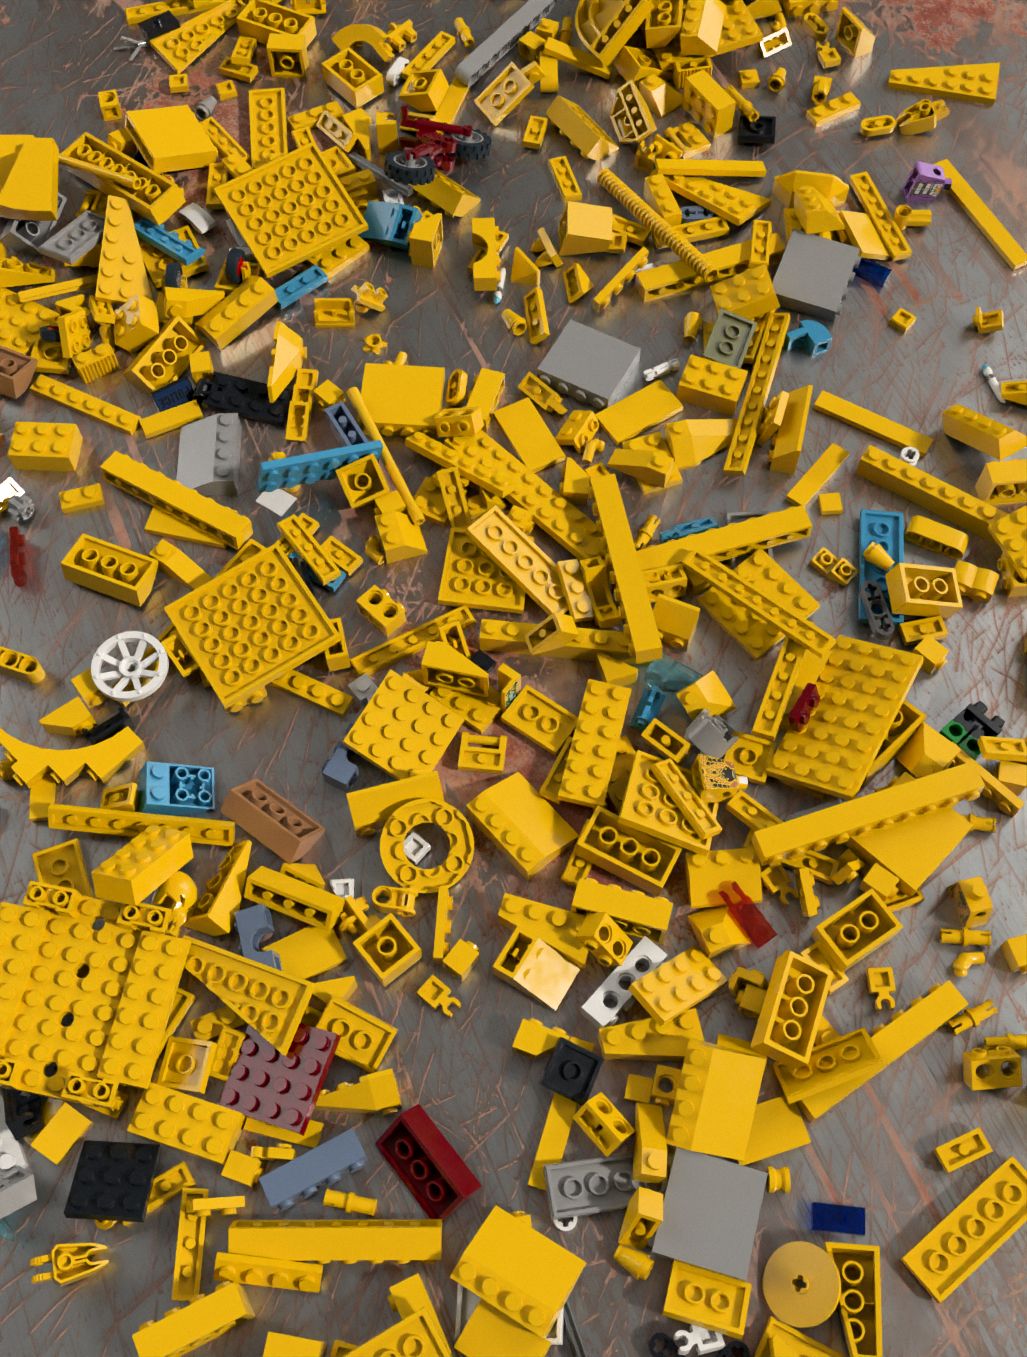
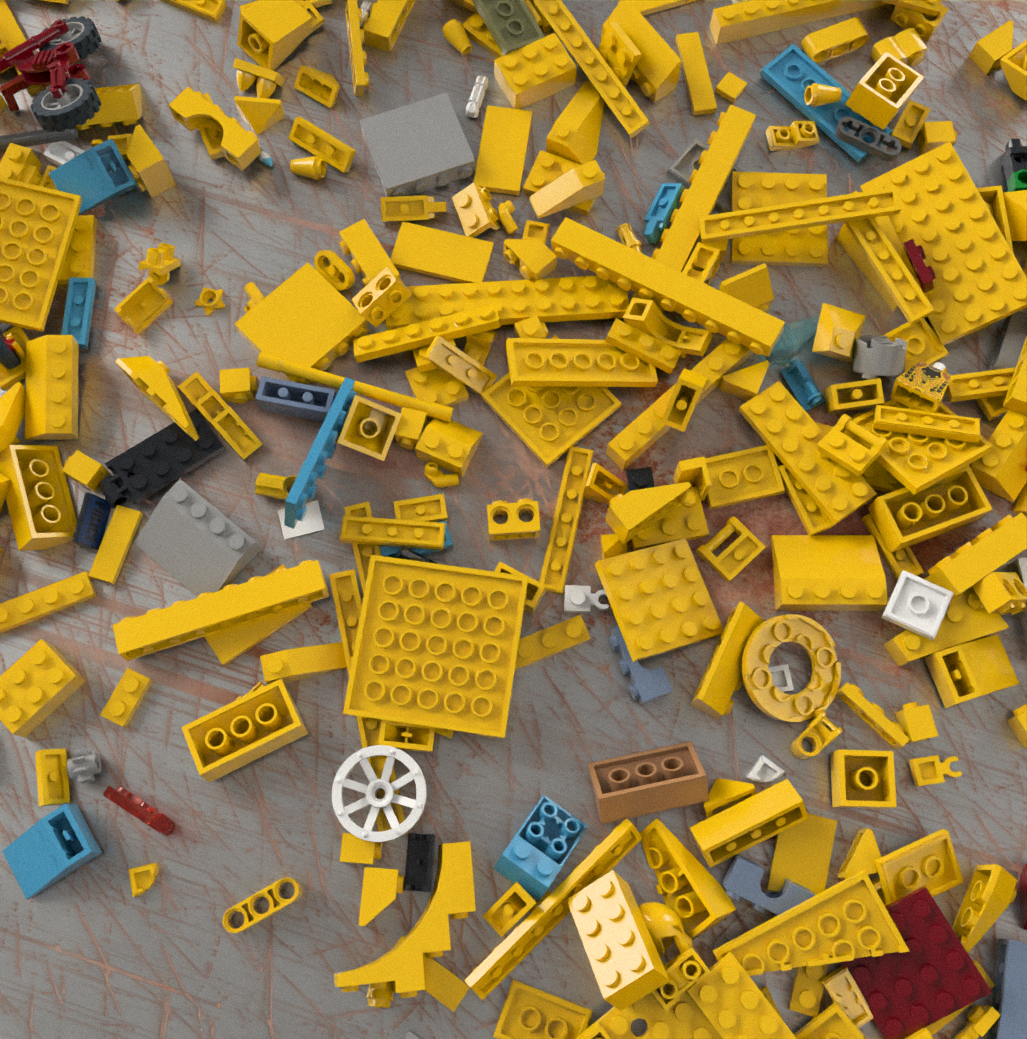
camera: 50 degrees left, 10 degrees up
yellow hips [339,895,381,936] -> none
none -> yellow plate [817,414,889,477]
none -> white tile [881,570,954,641]

